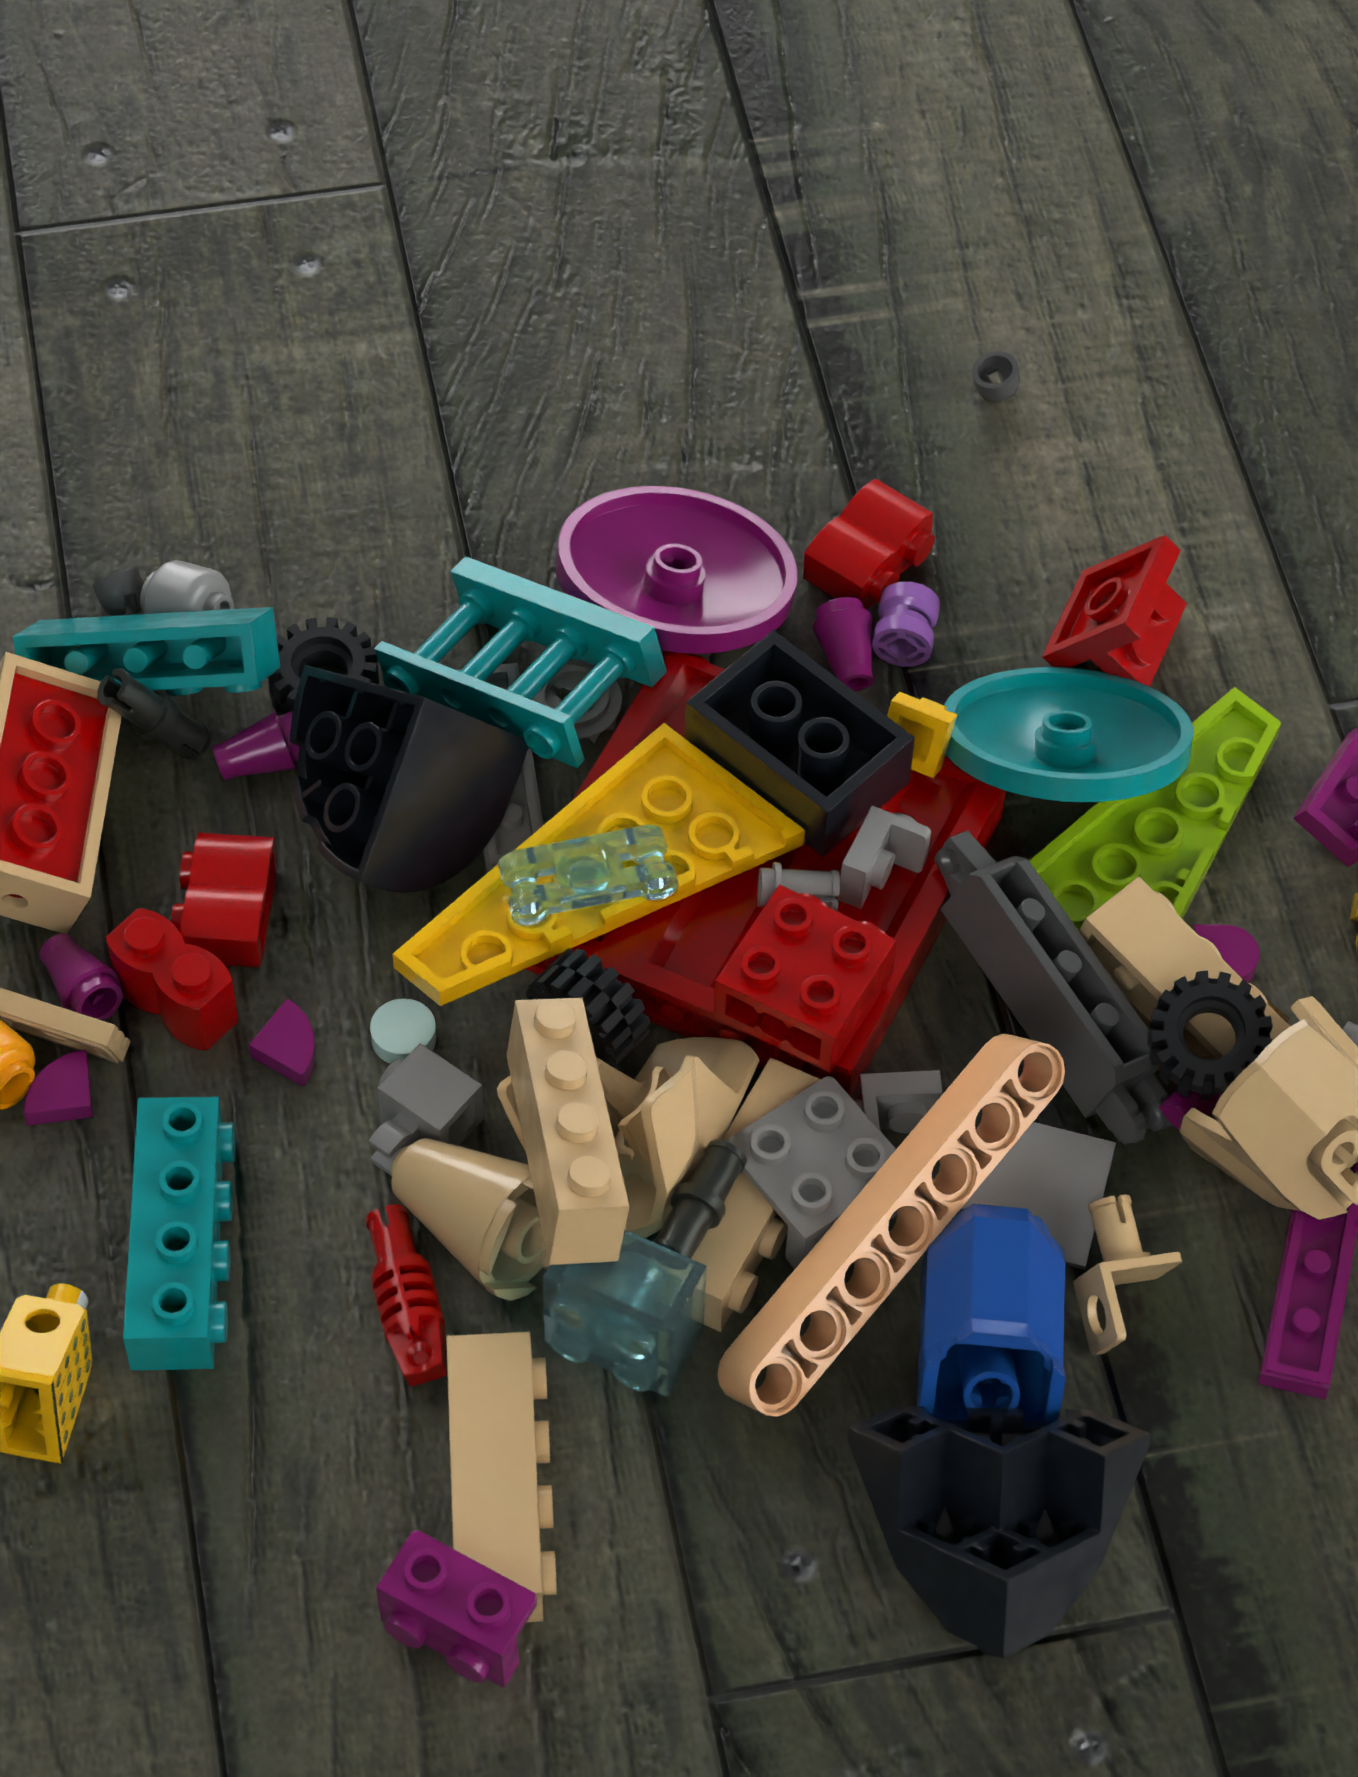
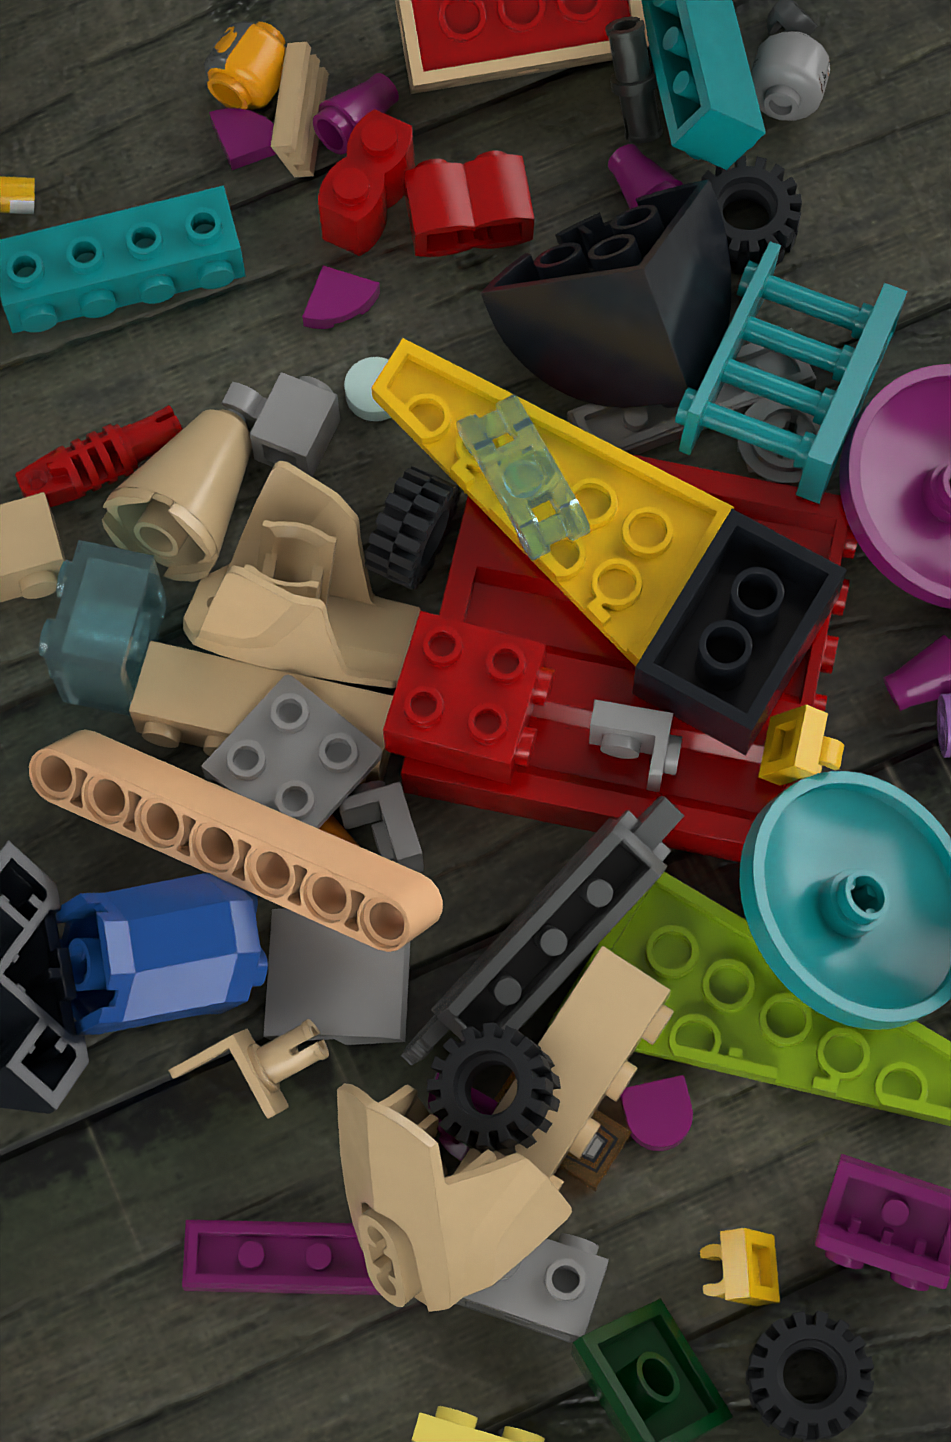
camera: 80 degrees right, 15 degrees up
tan brick [506,998,629,1265] -> none
pearl dark grey pin [648,1140,747,1273] -> none
light grey pin [757,862,840,911] -> none

